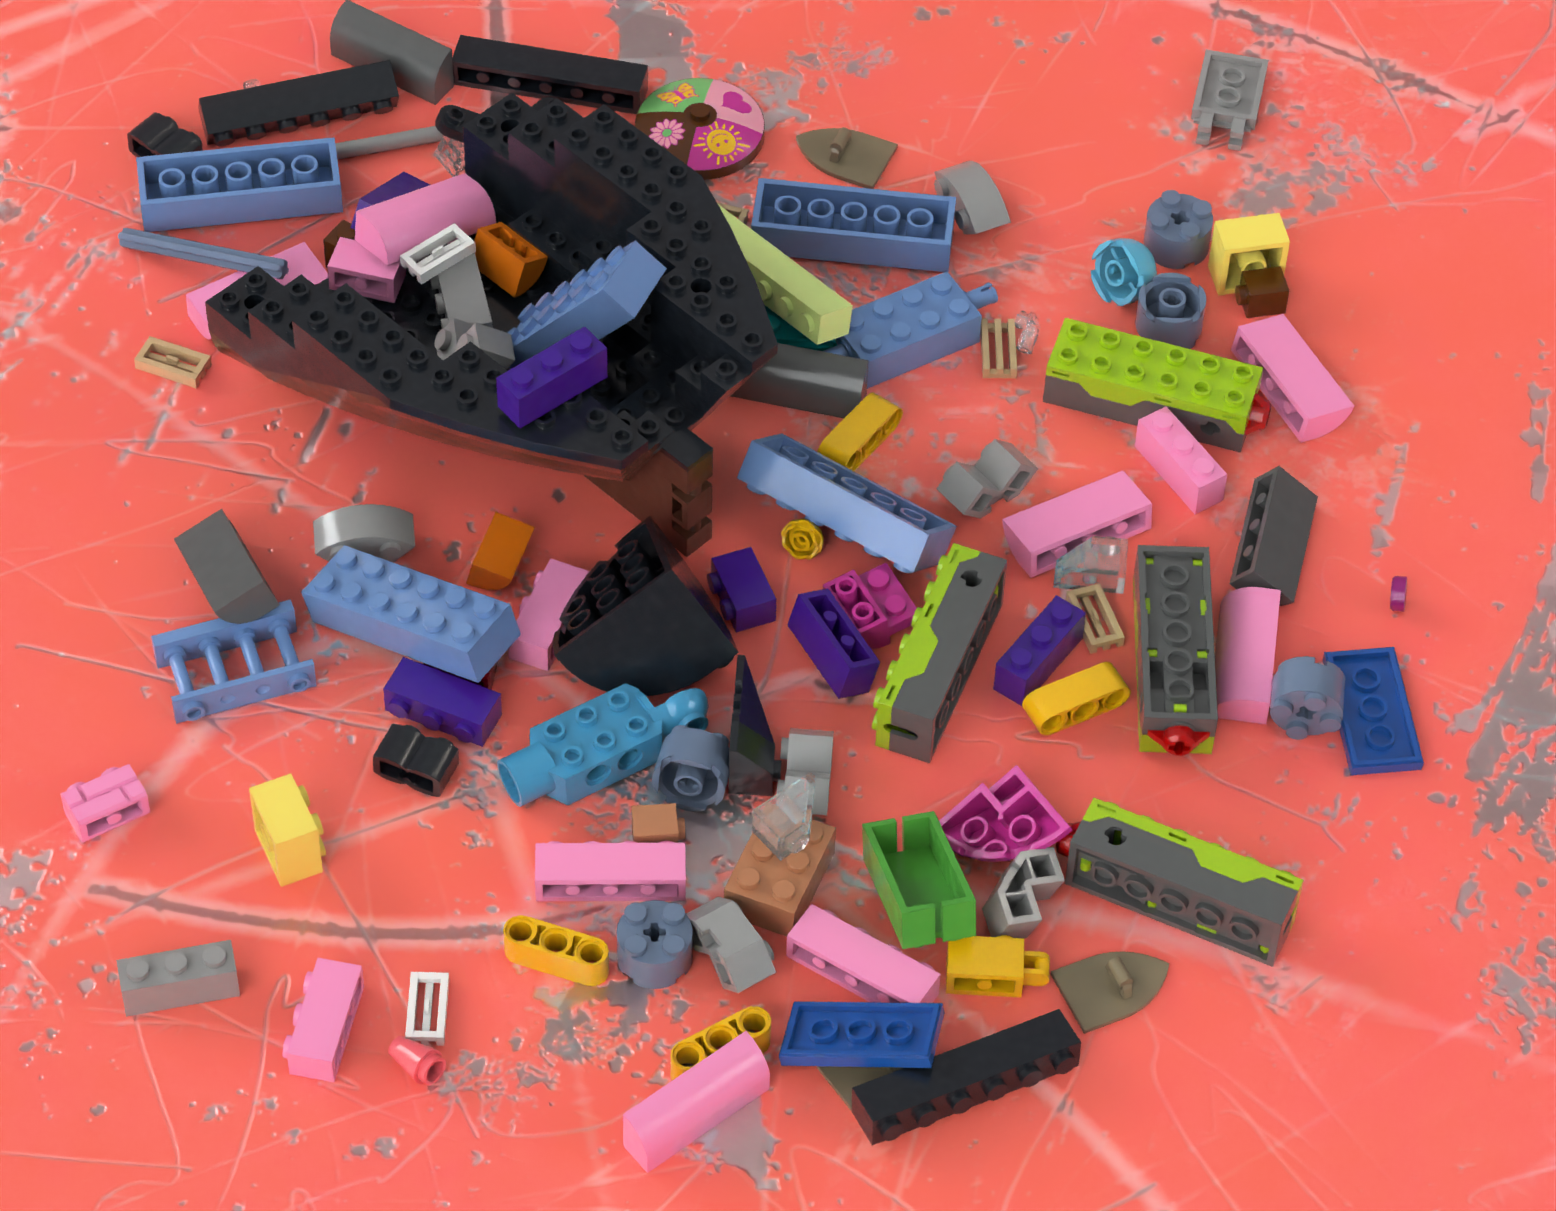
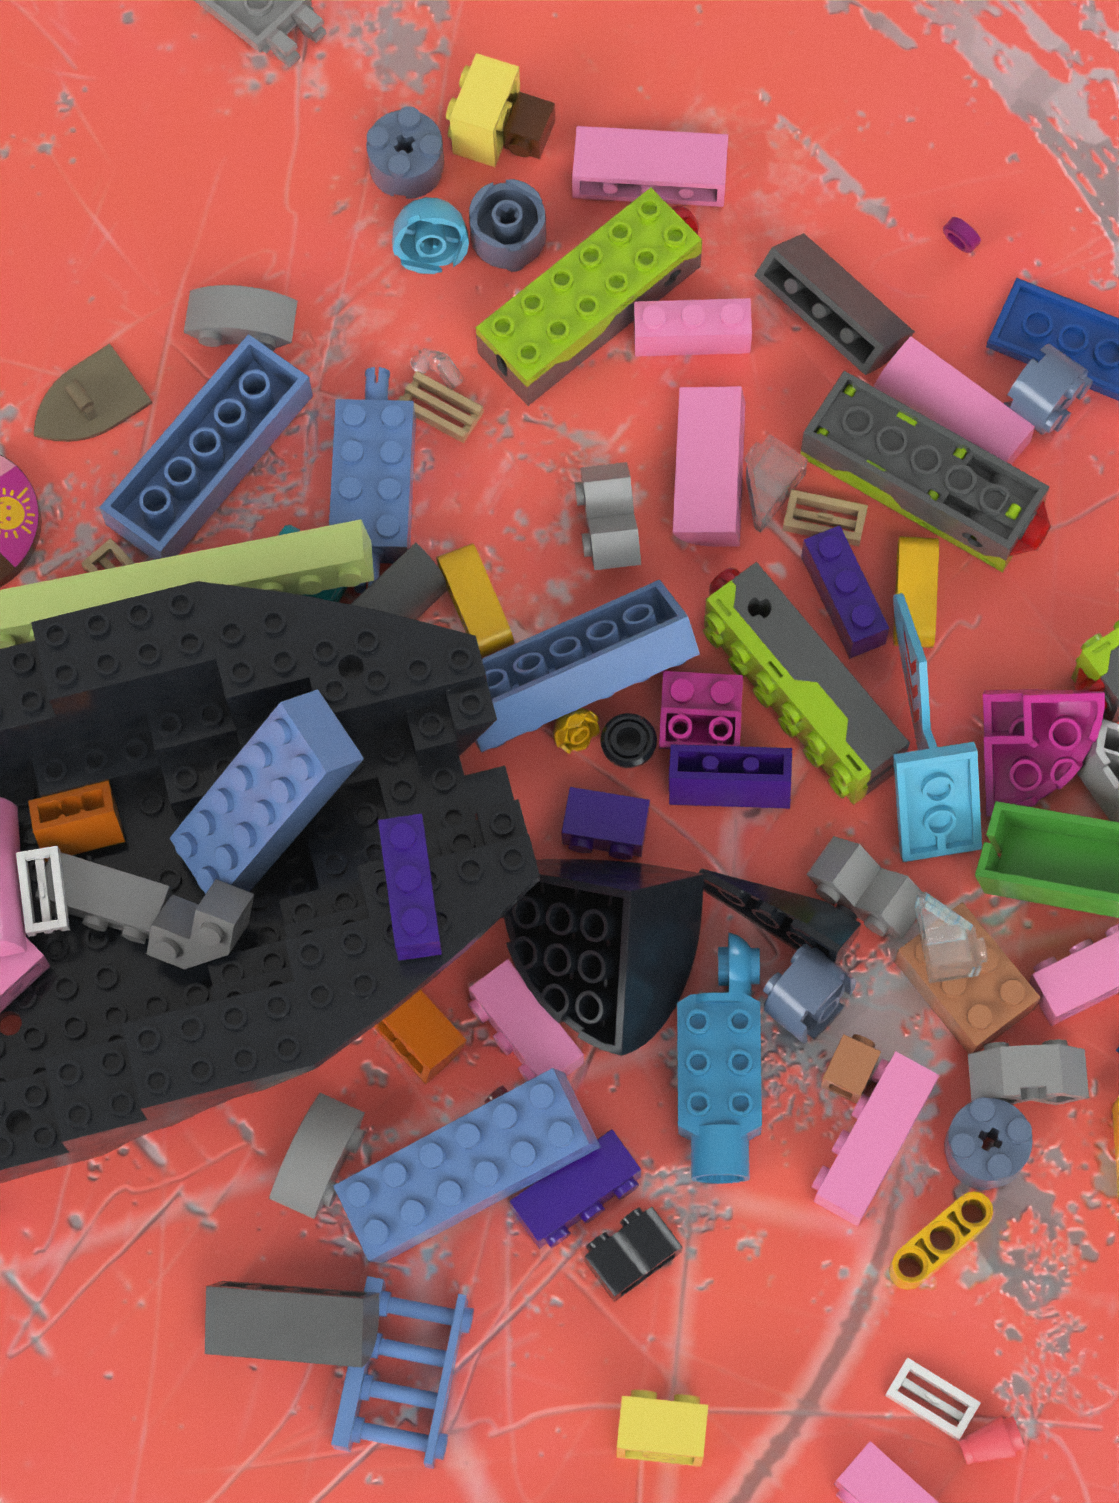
camera: 55 degrees left, 20 degrees up
none -> black brick [600,713,657,768]
none -> medium azure piece [893,593,982,862]

